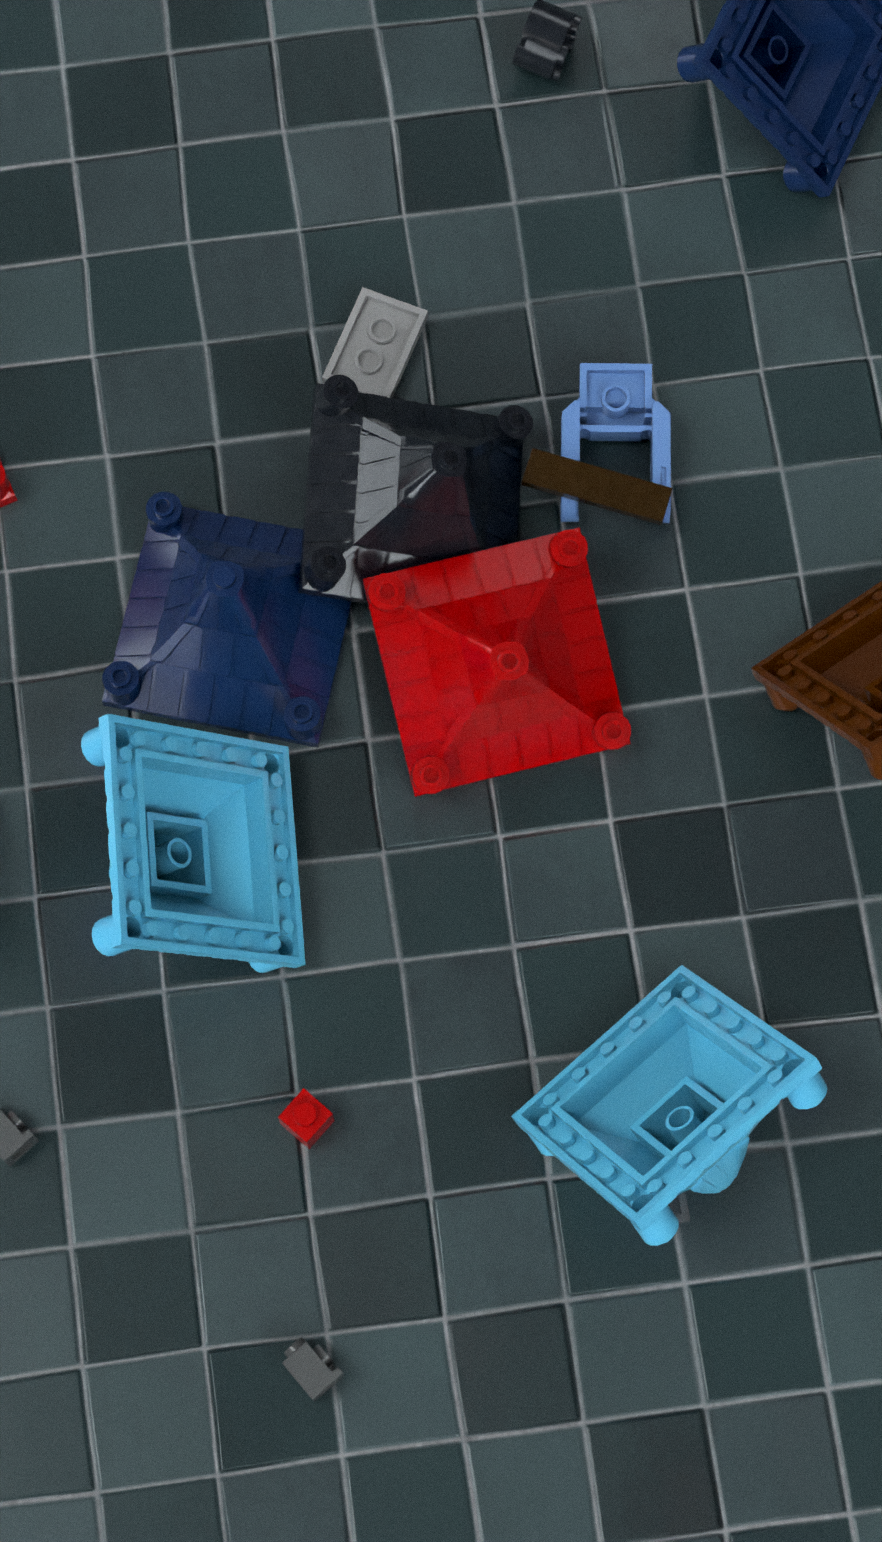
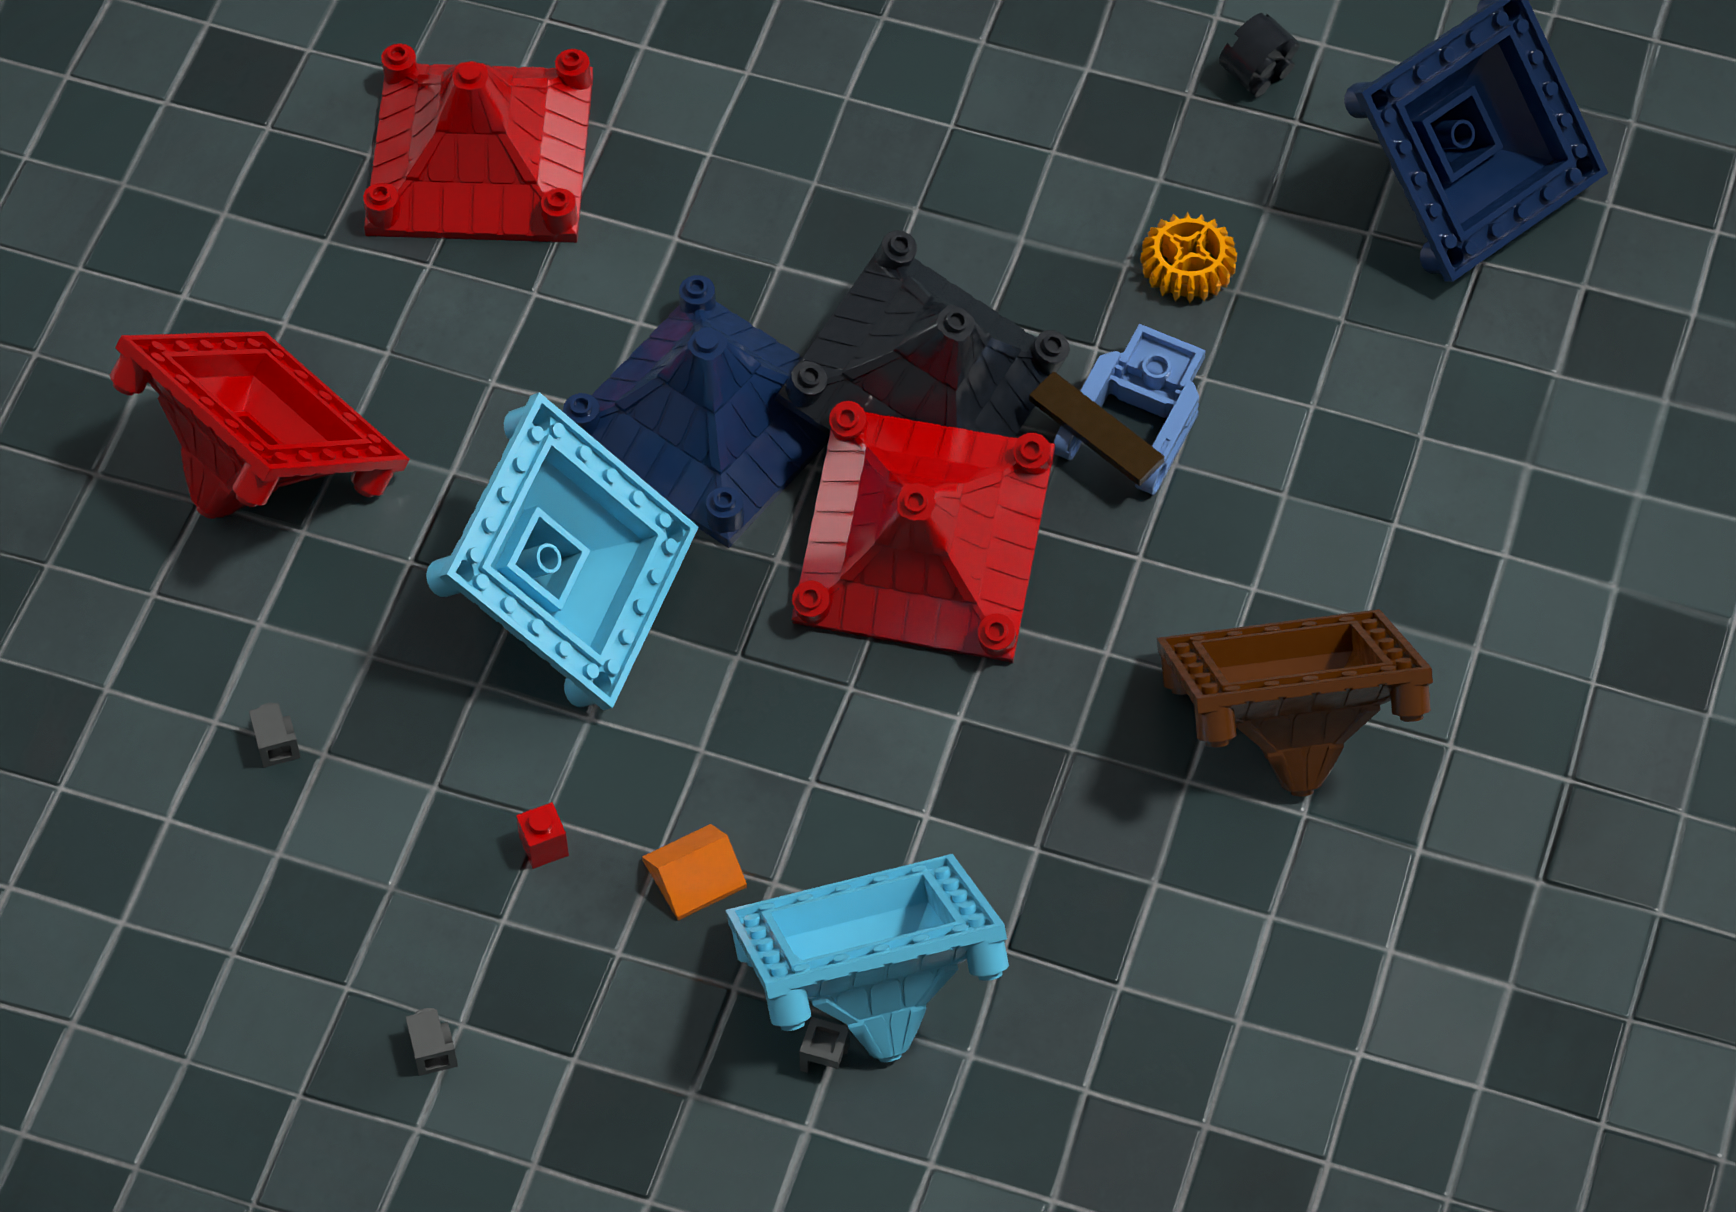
camera: 25 degrees right, 15 degrees down
light grey plate [322,287,428,398] -> none
none -> orange slope [642,824,747,921]
none -> light orange gear [1140,212,1237,303]

